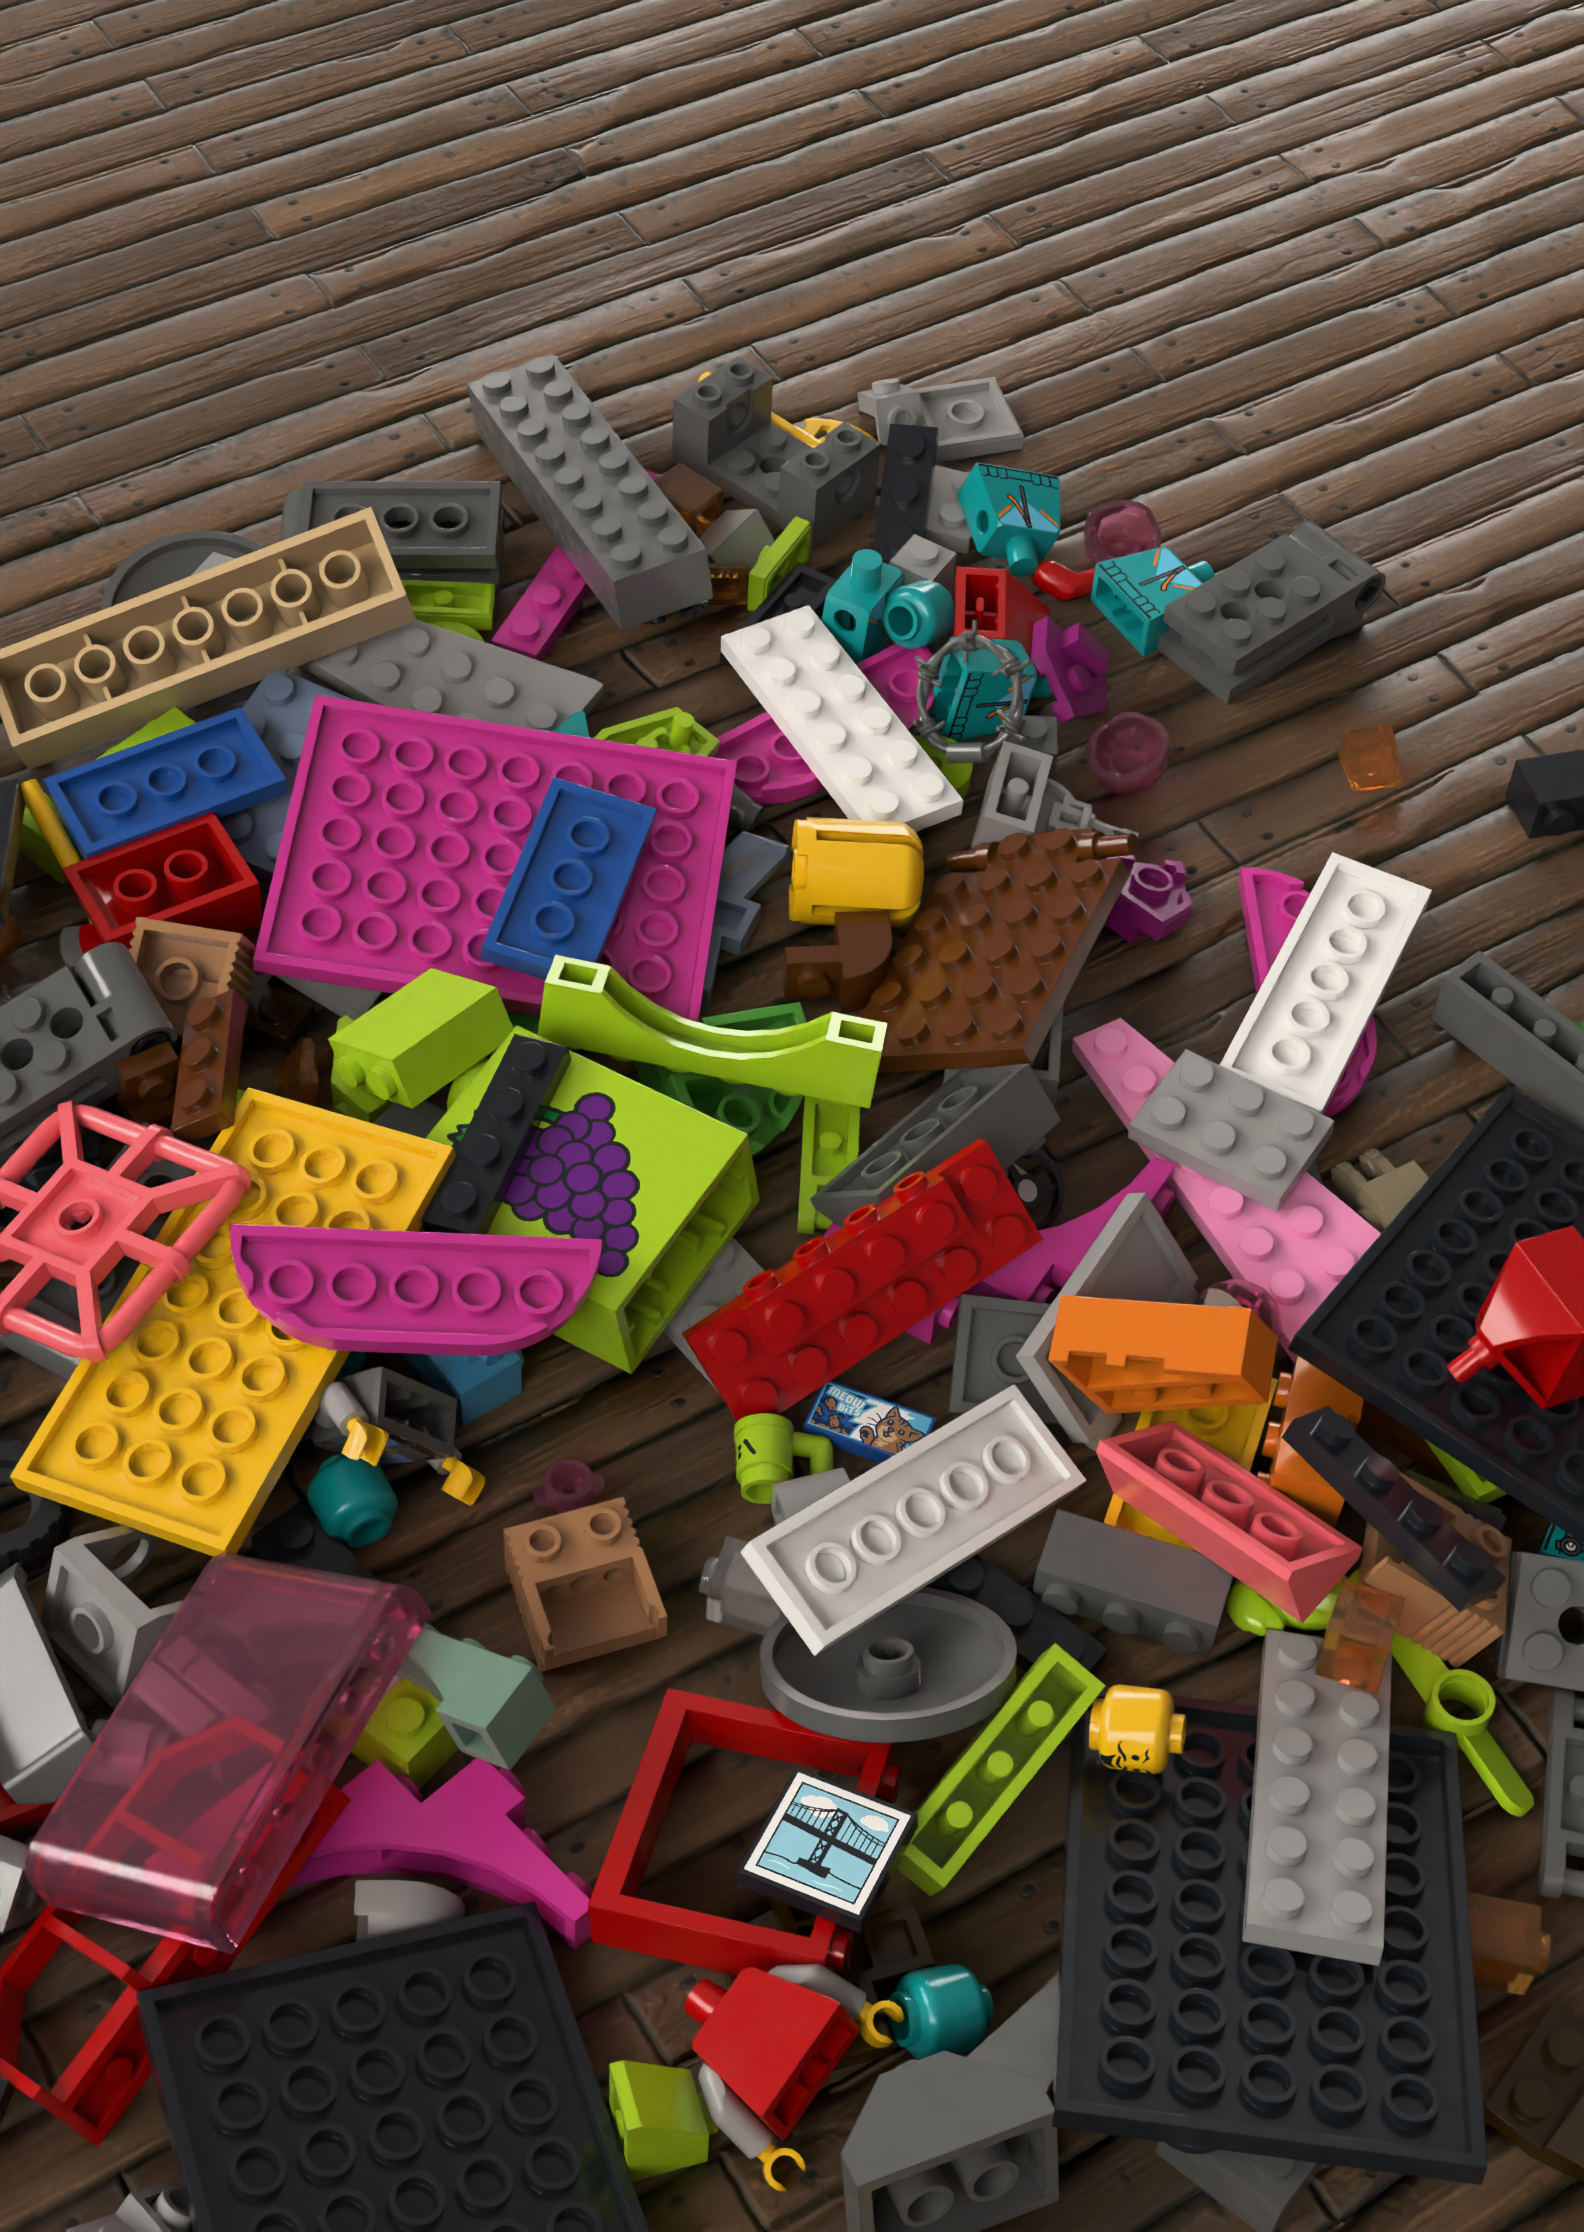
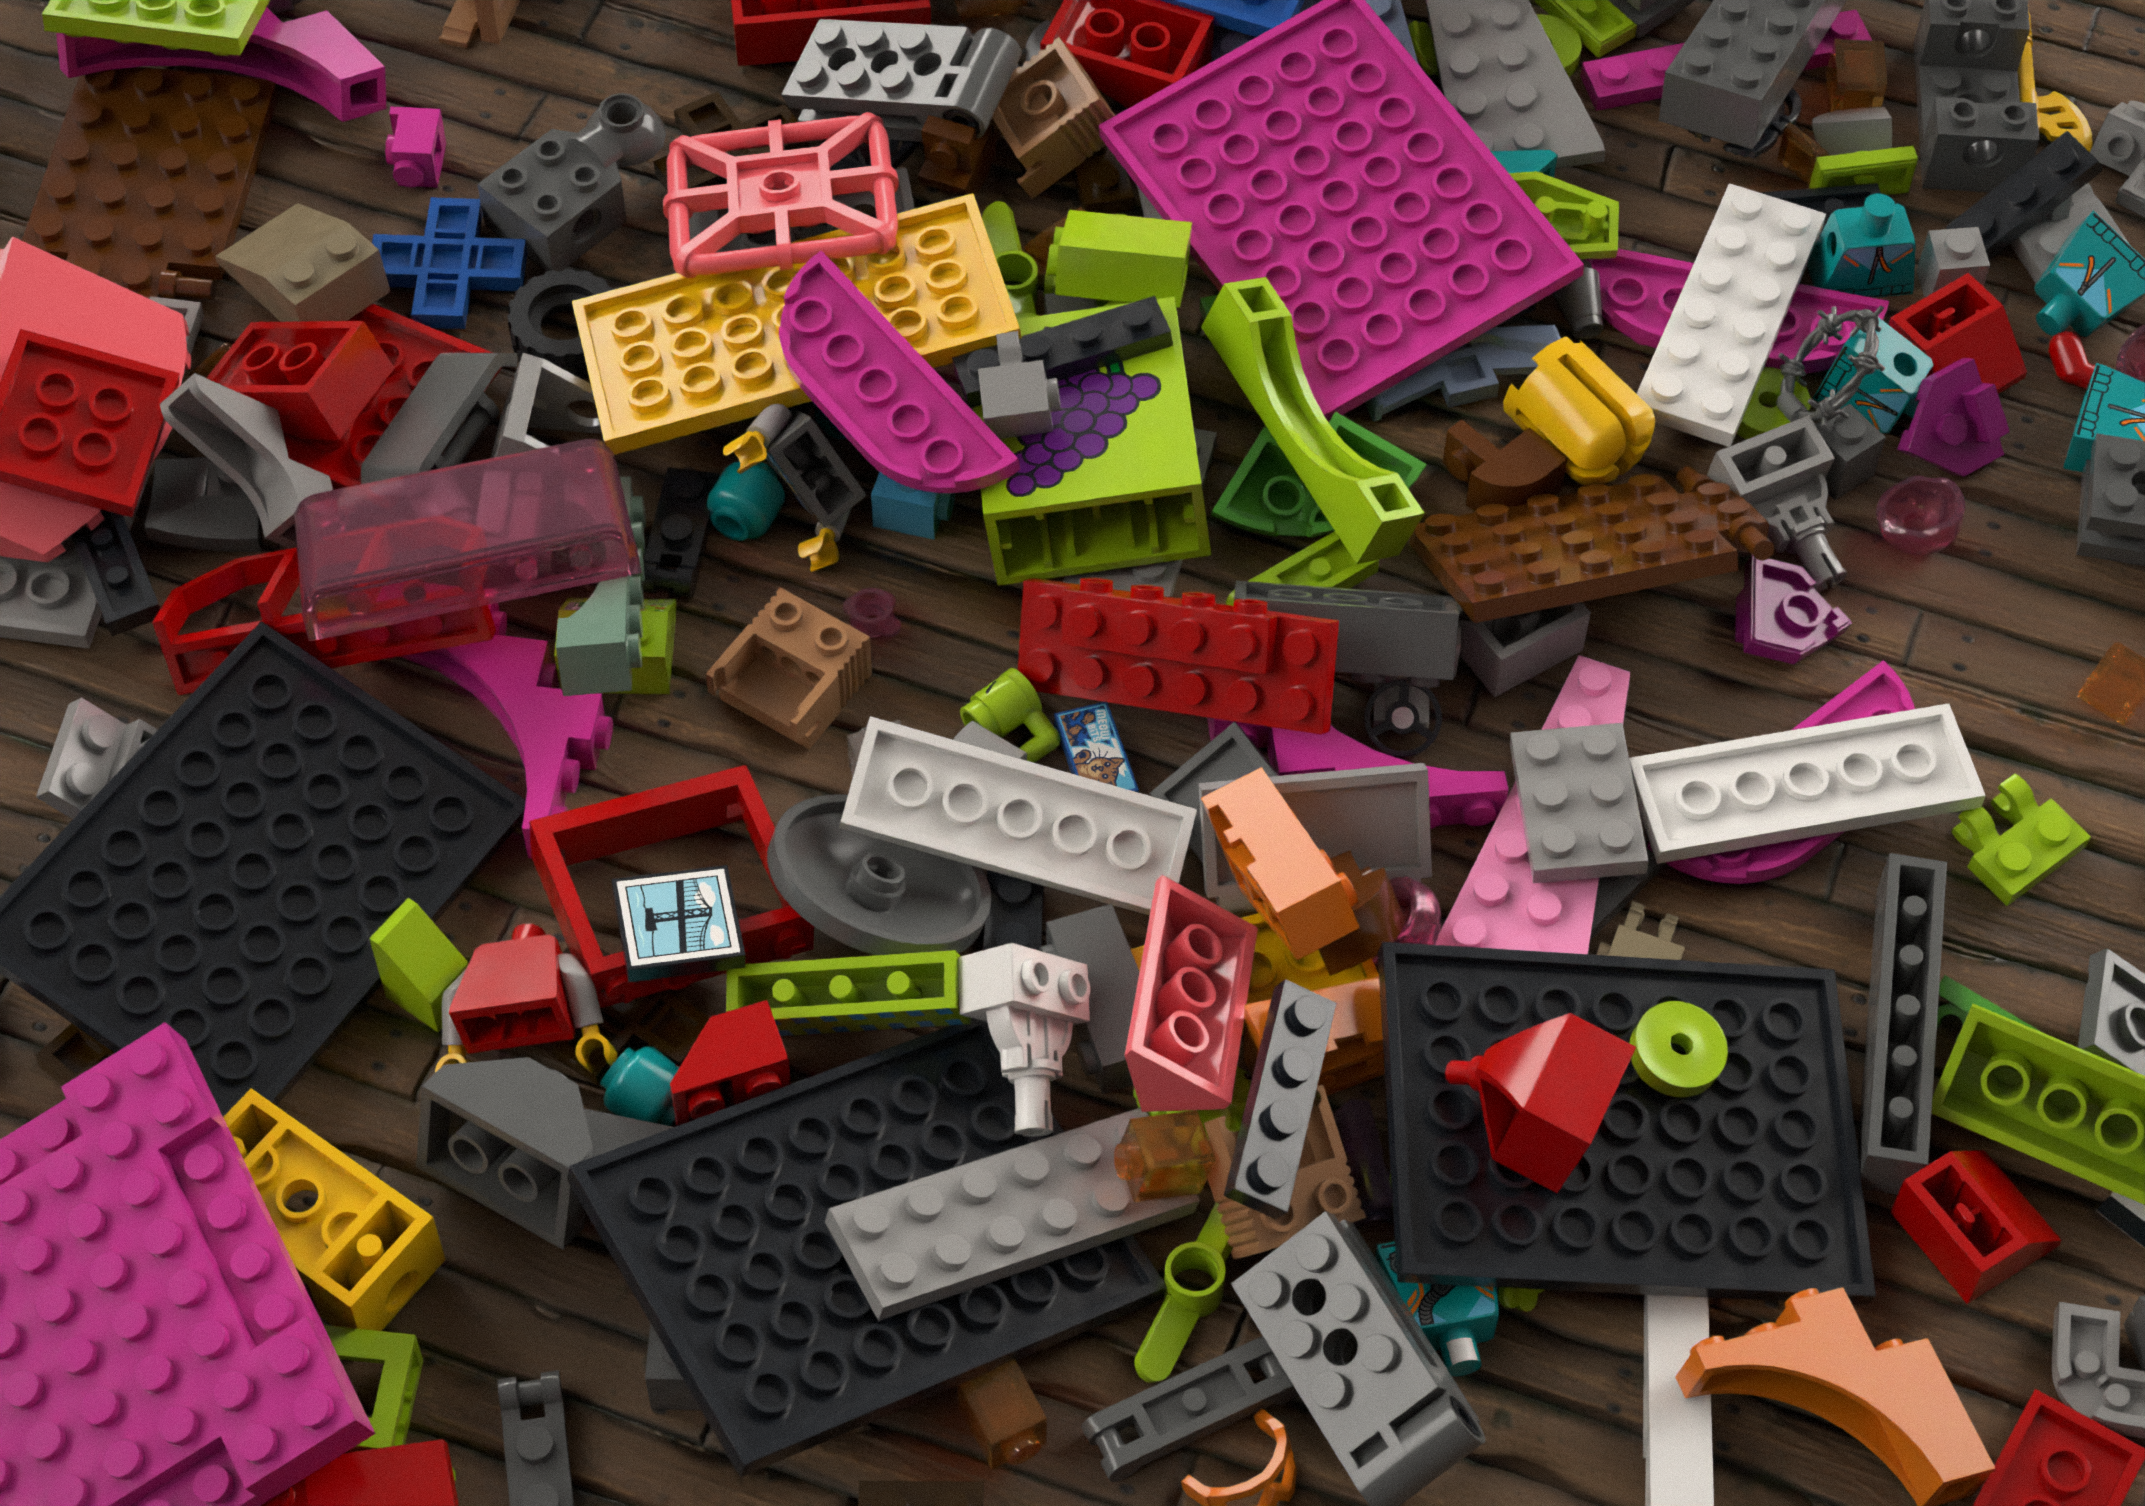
camera: 55 degrees right, 5 degrees up
reddish brown plate [171,988,247,1143] -> none
light grey brick [354,1880,466,1942] -> none
blue plate [481,777,657,980] -> none
teal head [882,580,955,649] -> none
yellow head [1089,1684,1187,1774] -> none
none -> red slope [670,1000,791,1126]
none -> white brick [958,943,1090,1137]
none -> light grey brick [978,331,1061,439]
none -> lime piece [1629,1001,1728,1097]
none -> lime plate [1951,774,2091,906]

